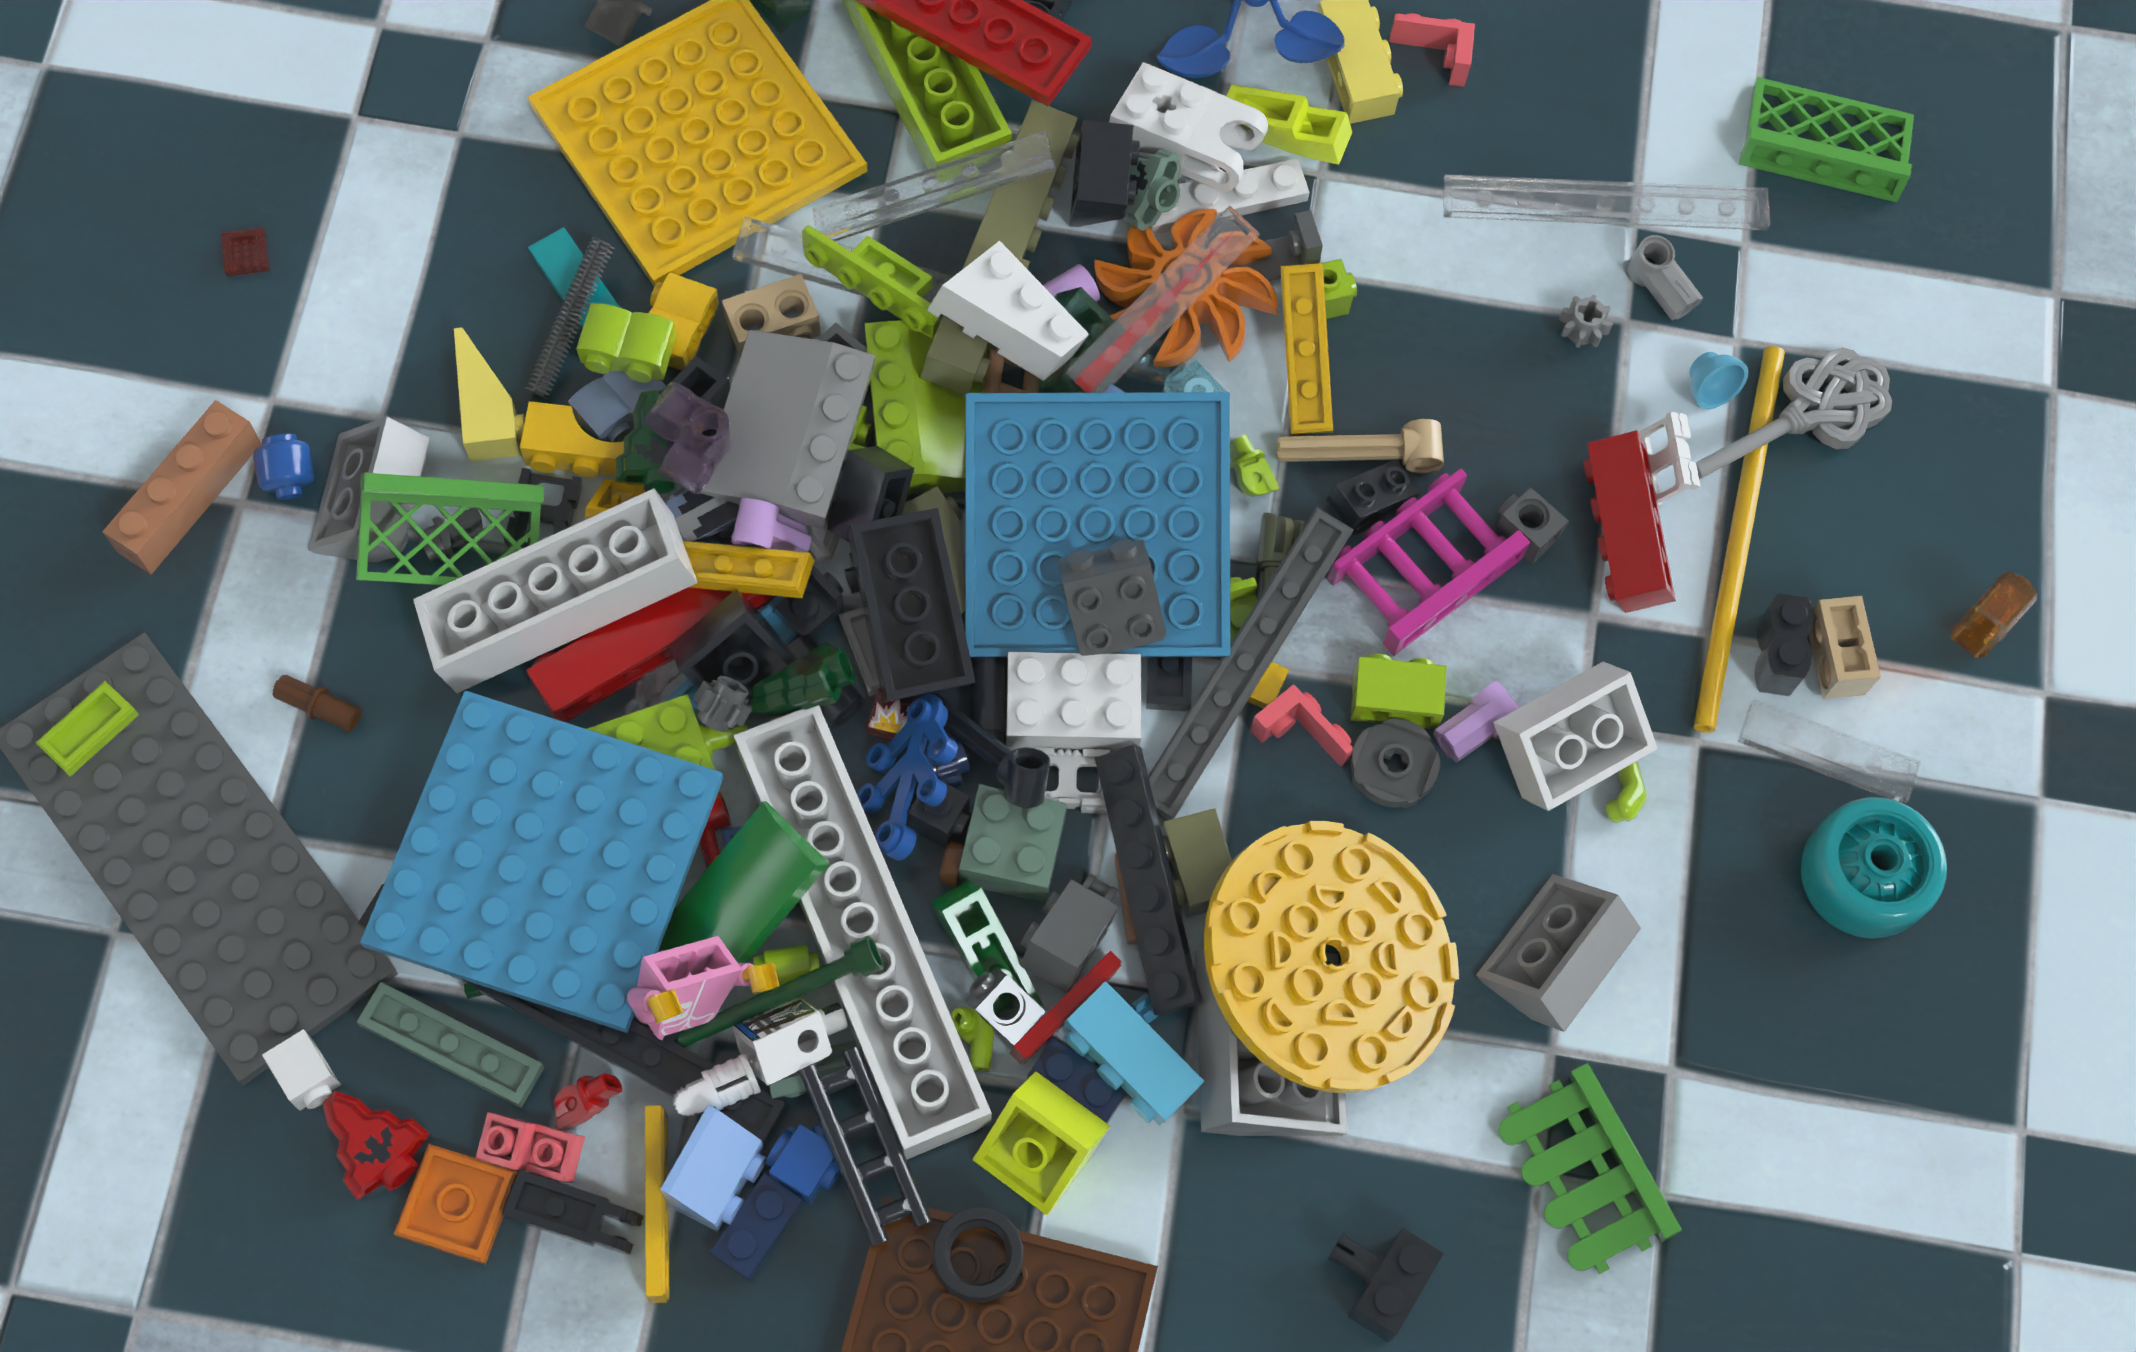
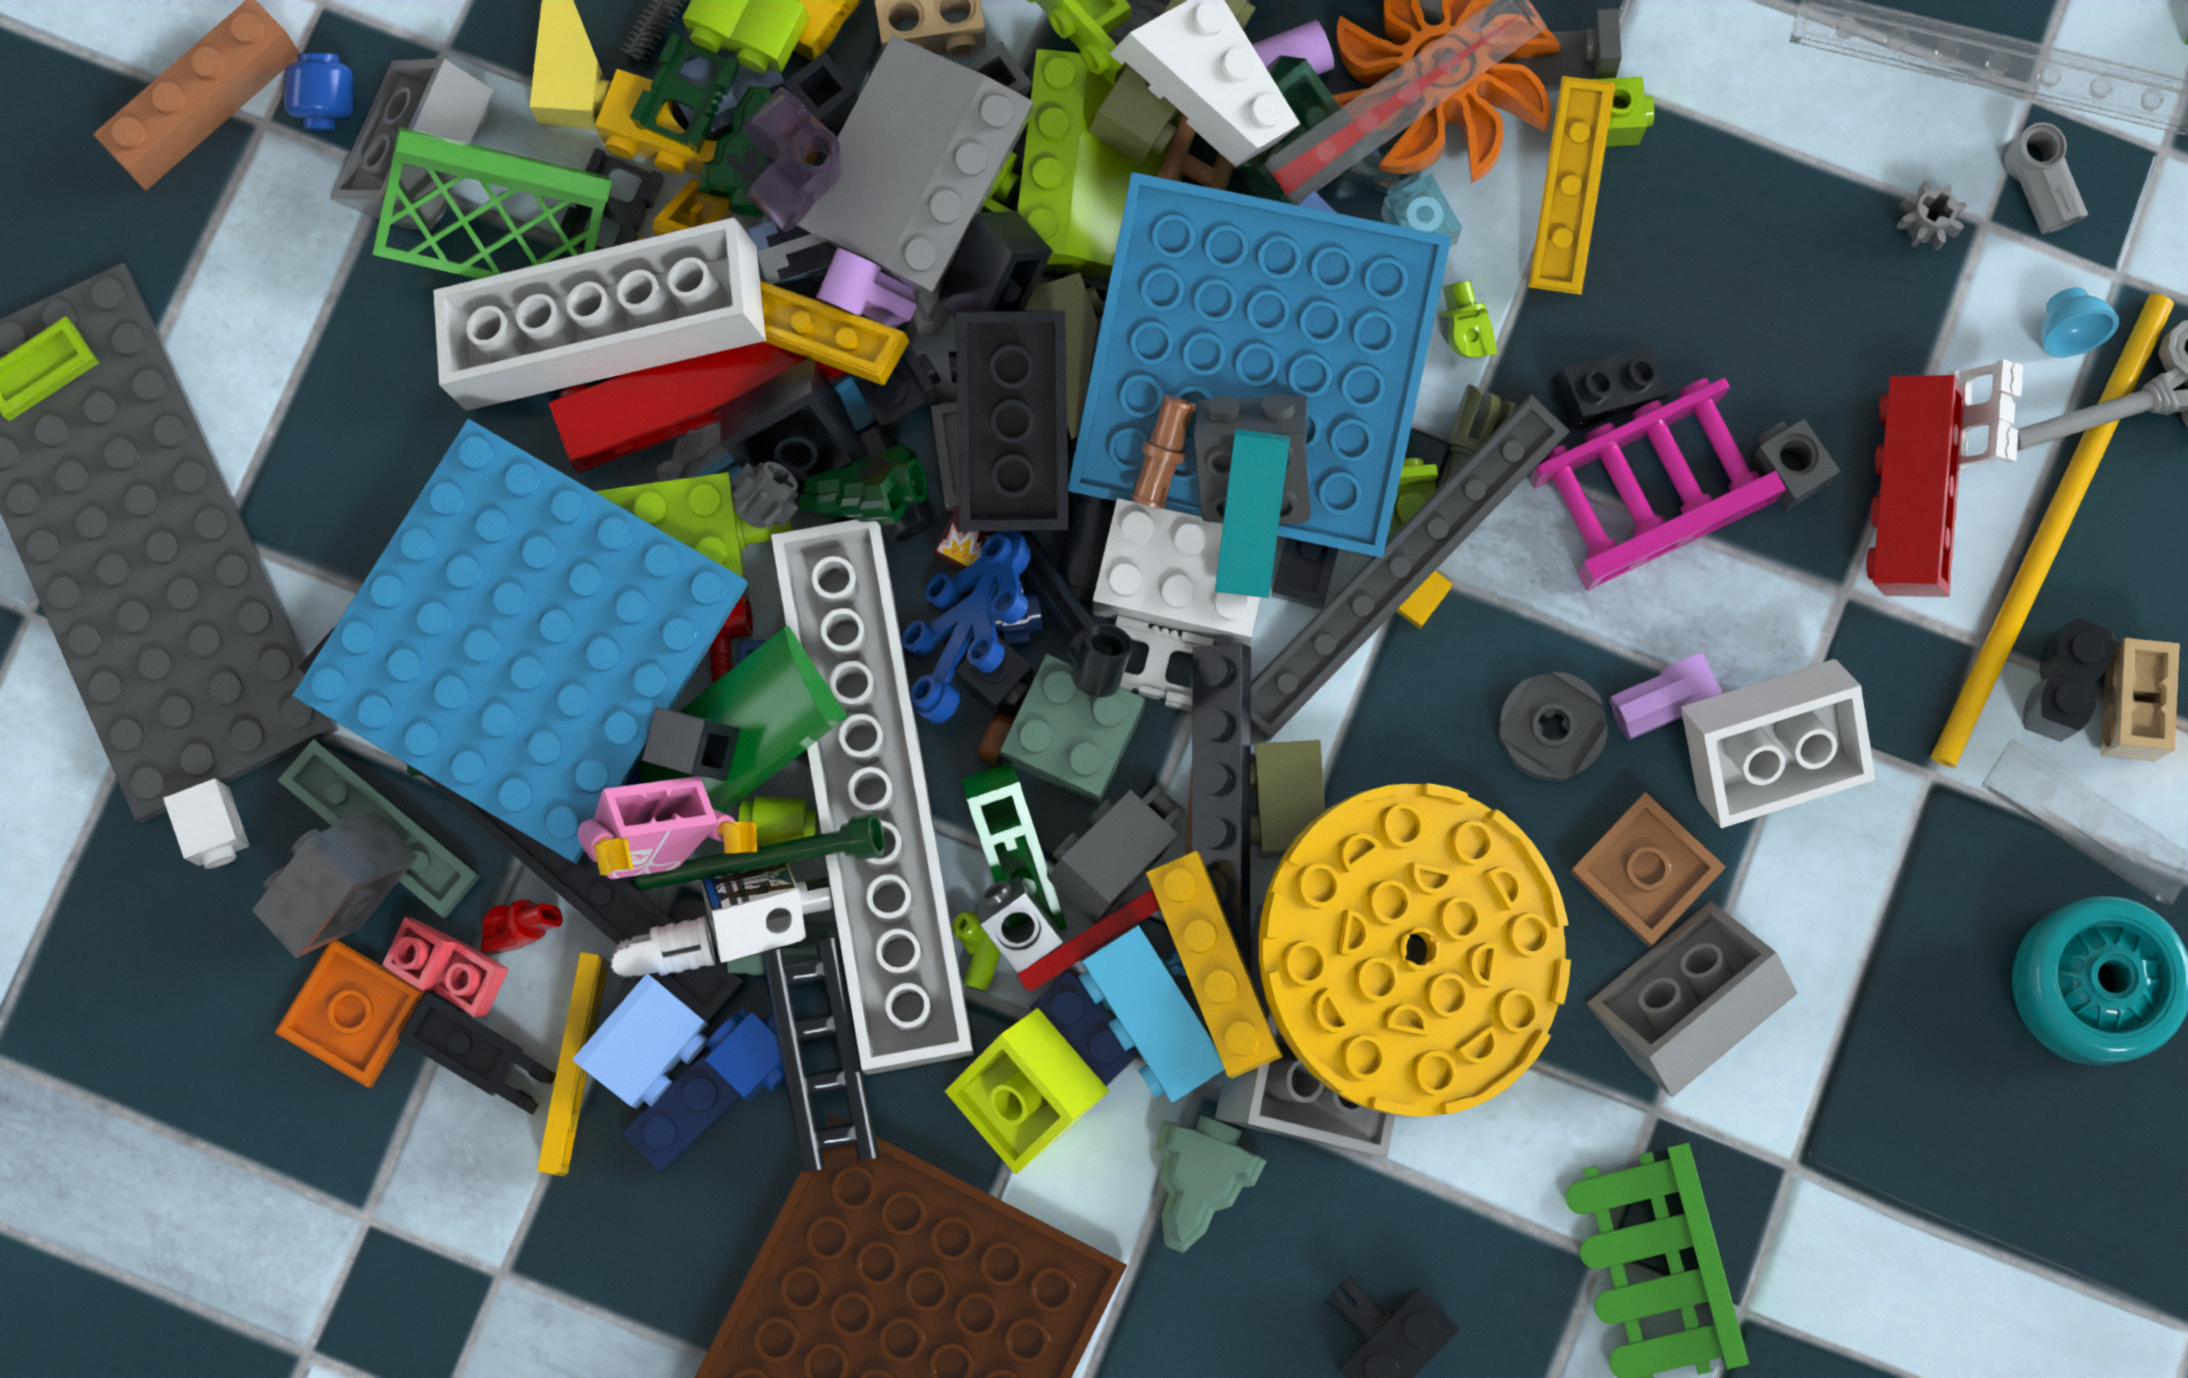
camera: 20 degrees right, 10 degrees up
reddish brown axle [272,675,362,733] -> none
red rock [322,1091,430,1200] -> none
dark grey piece [417,508,483,561] -> none
black tyre [933,1207,1024,1303] -> none
coral bracket [1250,684,1353,767] -> none
tan axle [1276,419,1444,474] -> none
lime brick [1350,654,1447,729] -> none
lime arm [1606,761,1647,823] -> none
none -> flat silver brick [252,811,418,958]
none -> dark green piece [630,32,740,154]
none -> black brick [642,707,740,782]
none -> nougat pin [1131,395,1197,509]
none -> yellow plate [1146,851,1283,1079]
none -> sand green rock [1156,1116,1267,1253]
none -> teal tile [1215,429,1290,598]
none -> medium nougat plate [1569,792,1726,947]

